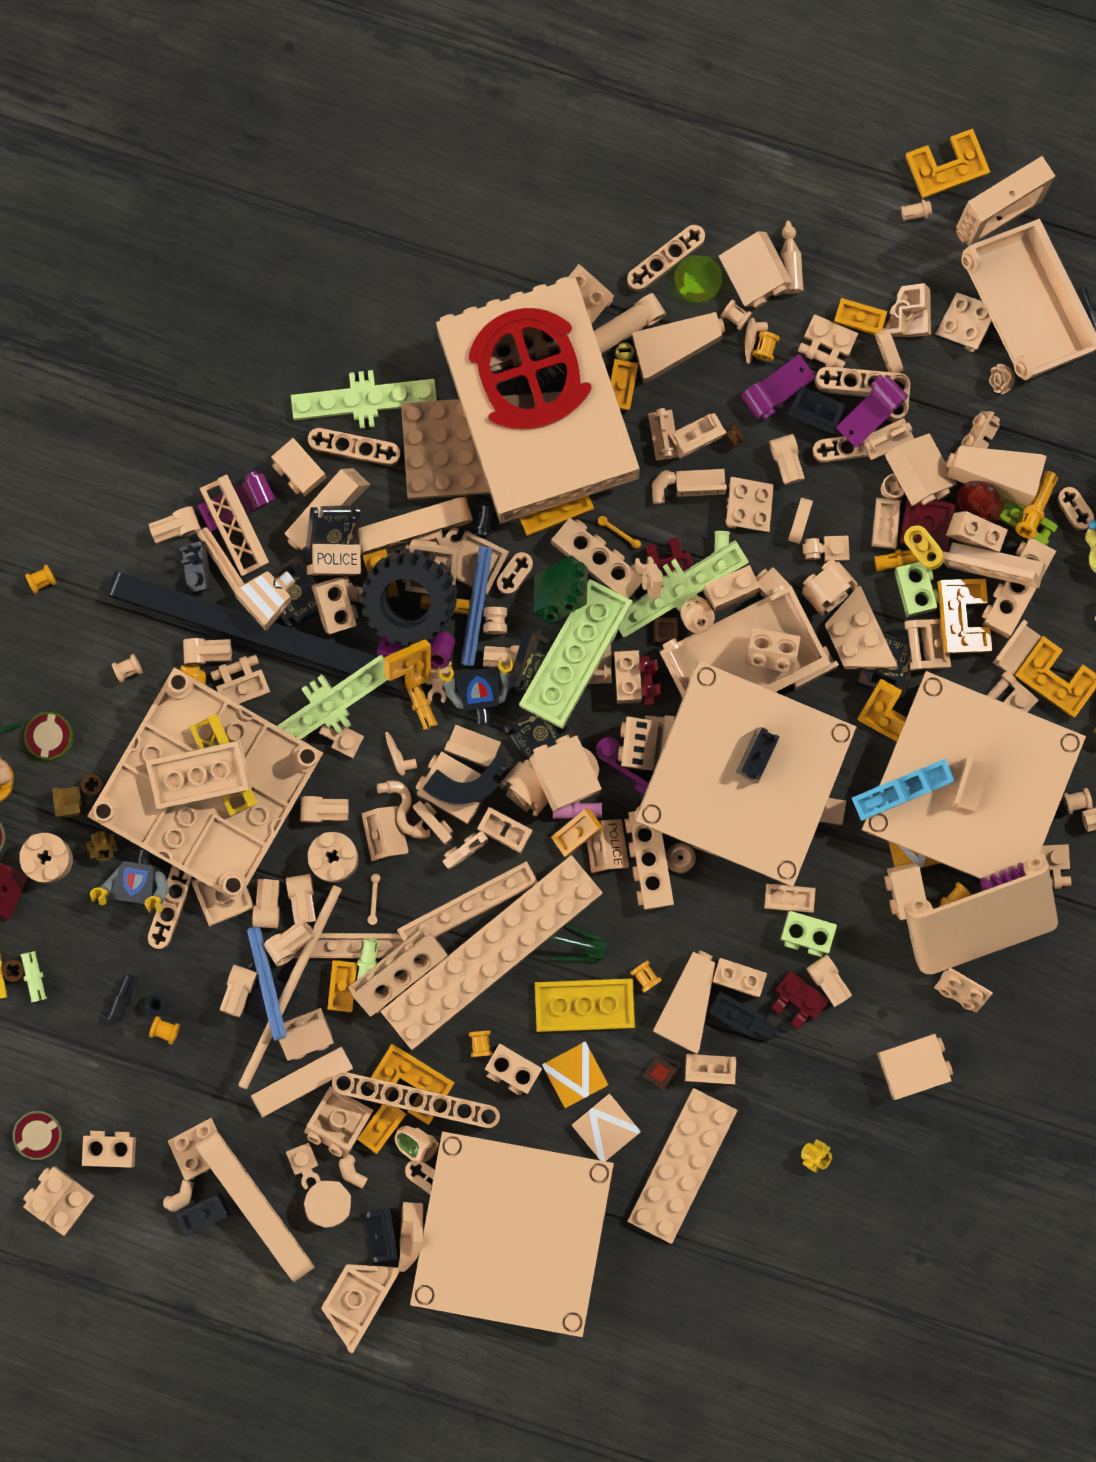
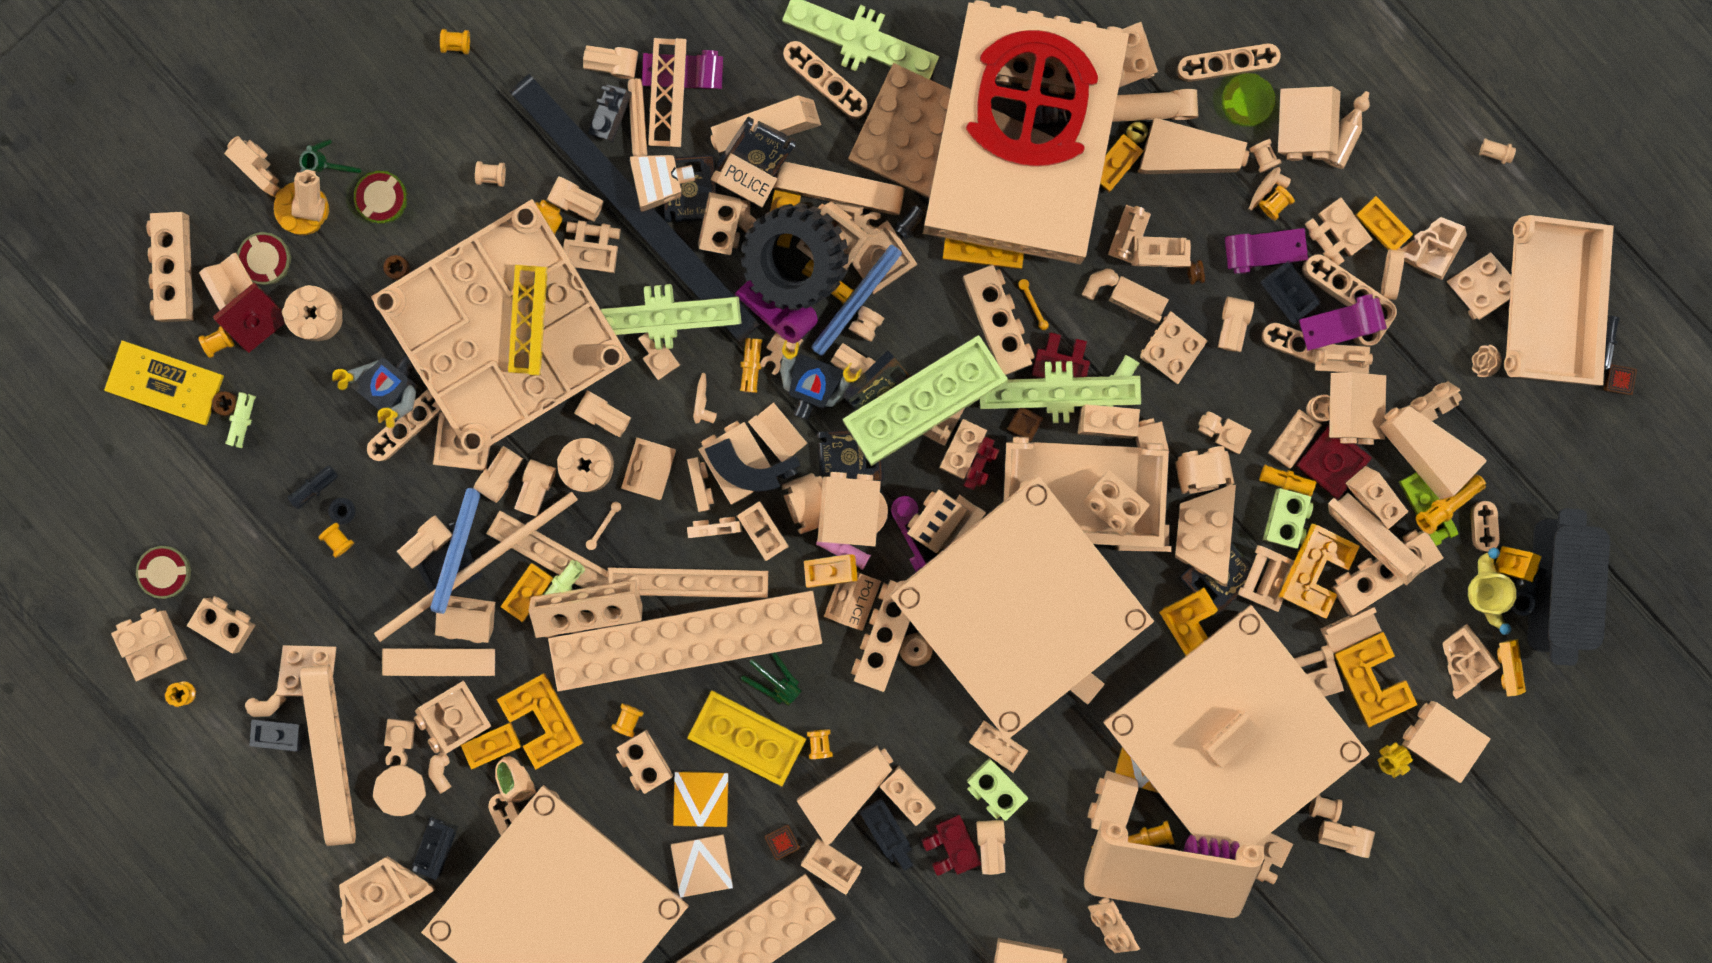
camera: 30 degrees right, 5 degrees up
pearl gold panel [52,786,83,819] -> none
pearl gold gear [86,831,118,861] -> none
light nougat plate [146,740,252,809] -> none
light nougat piece [264,920,315,966] -> none
light nougat brick [271,438,326,497] -> none
light nougat beam [332,1072,500,1128] -> none
light nougat animal [377,780,430,839] -> none
light orange plate [384,639,431,689] -> none
light nougat slope [398,1202,423,1272] -> none
light nougat beam [497,552,533,595] -> none
dark green brick [534,555,588,624] -> none
light nougat plate [634,557,663,599] -> none
light nougat head [680,597,715,633] -> none
black hinge [736,727,780,783] -> none
light nougat beam [788,497,813,544] -> none
medium azure slope [852,758,956,821] -> none
yellow plate [904,526,944,570] -> none
light orange plate [905,129,990,200] -> none
light nougat piece [956,156,1055,246] -> none
clear red tile [957,481,1004,523] -> none
none -> light orange bush [165,681,196,707]

